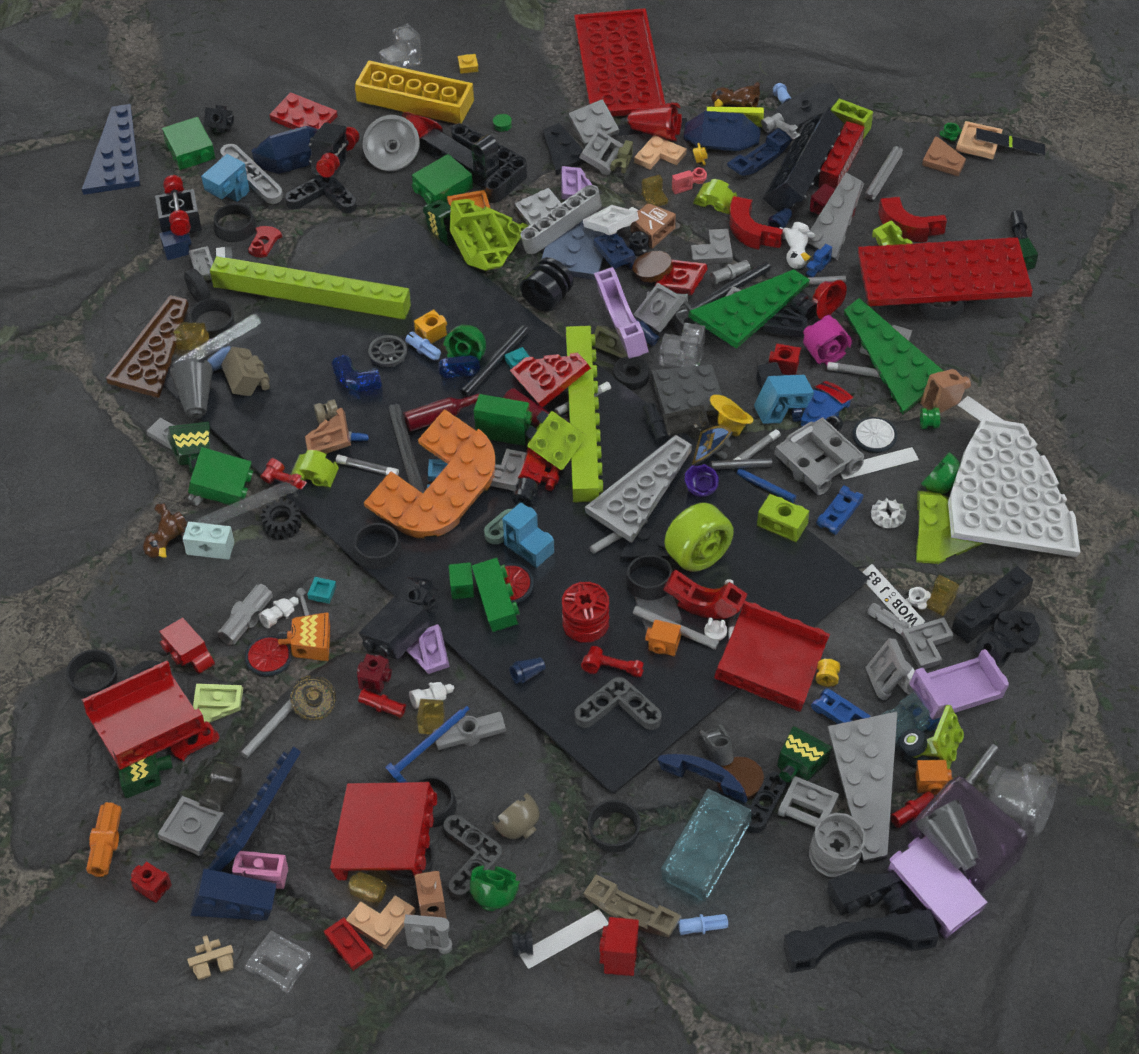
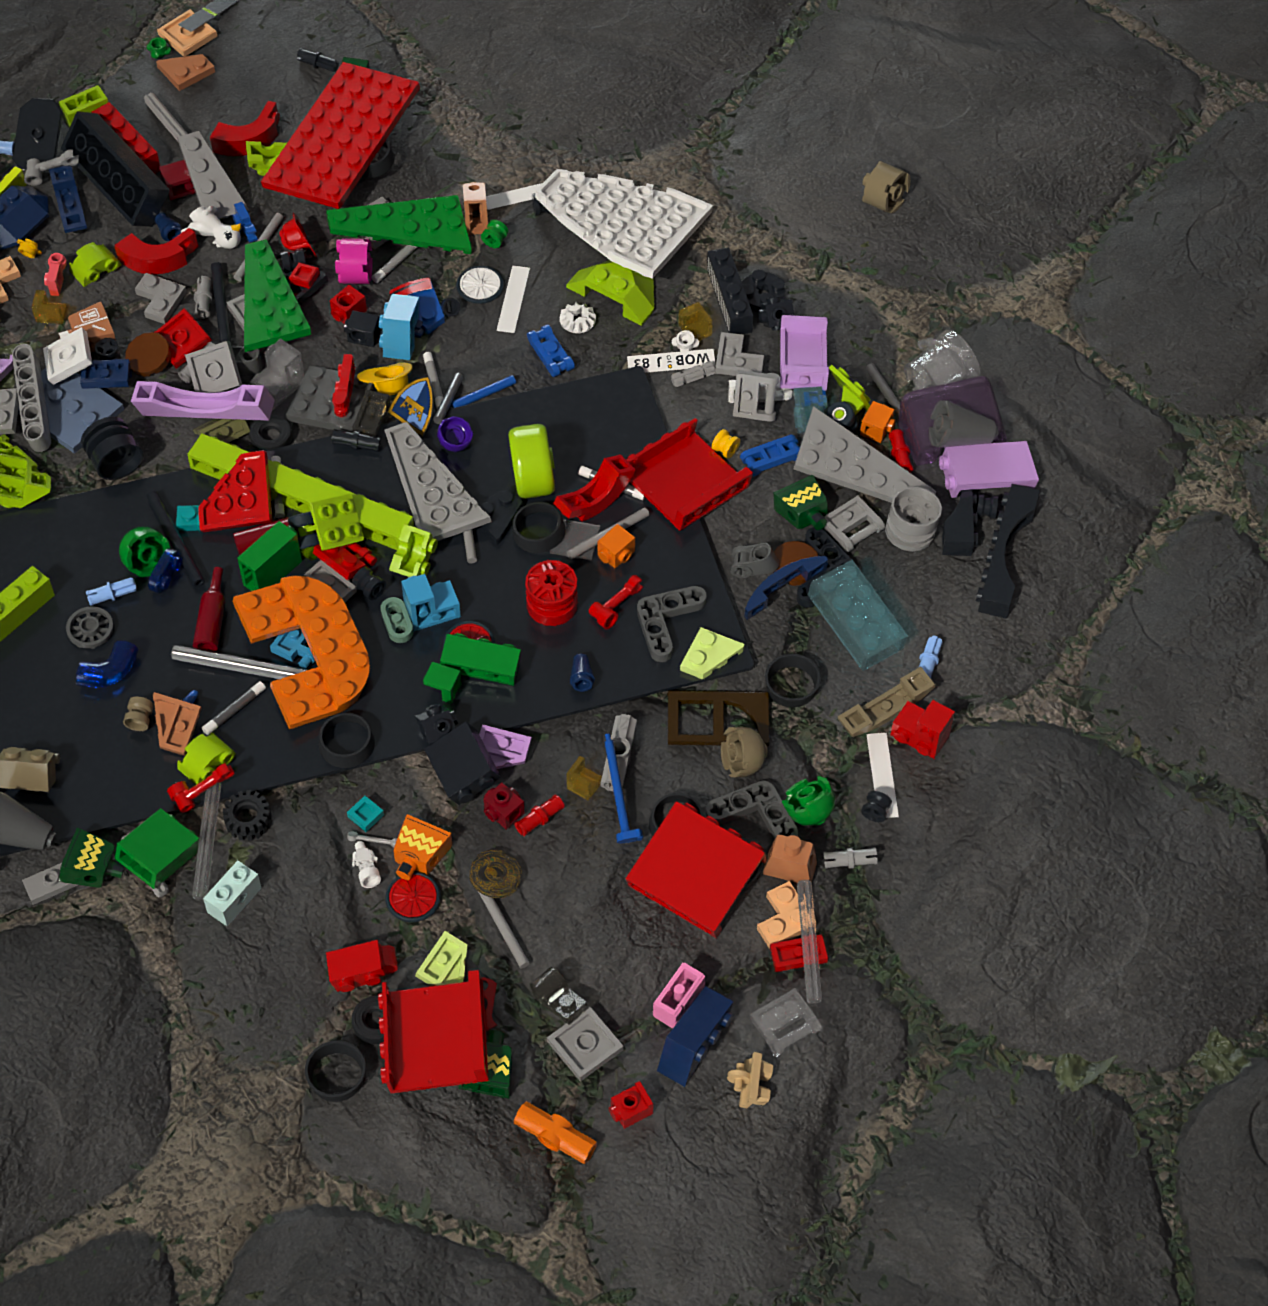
camera: 65 degrees left, 5 degrees up
reddish brown animal [143,503,187,558] -> none
dark blue wing [208,746,301,872] -> none
light grey piece [218,584,273,645] -> none
clear yellow brick [348,872,387,903] -> none
light grey plate [404,914,452,954] -> none
white piece [409,682,454,709] -> none
light orange brick [414,310,447,344] -> none
white plate [704,618,727,641] -> none
lime brick [757,494,809,542] -> none
light grey piece [775,417,864,495] -> none
green cylinder [921,452,960,494] -> none
none -> red tile [289,262,320,289]
none -> red hinge [332,354,356,418]
none -> lime cylinder [389,524,438,577]
none -> dark brown window [667,690,769,746]
none -> yellowish green wing [680,627,745,679]
none -> clear axle [797,880,822,1004]
none -> light grey pin [824,847,877,869]

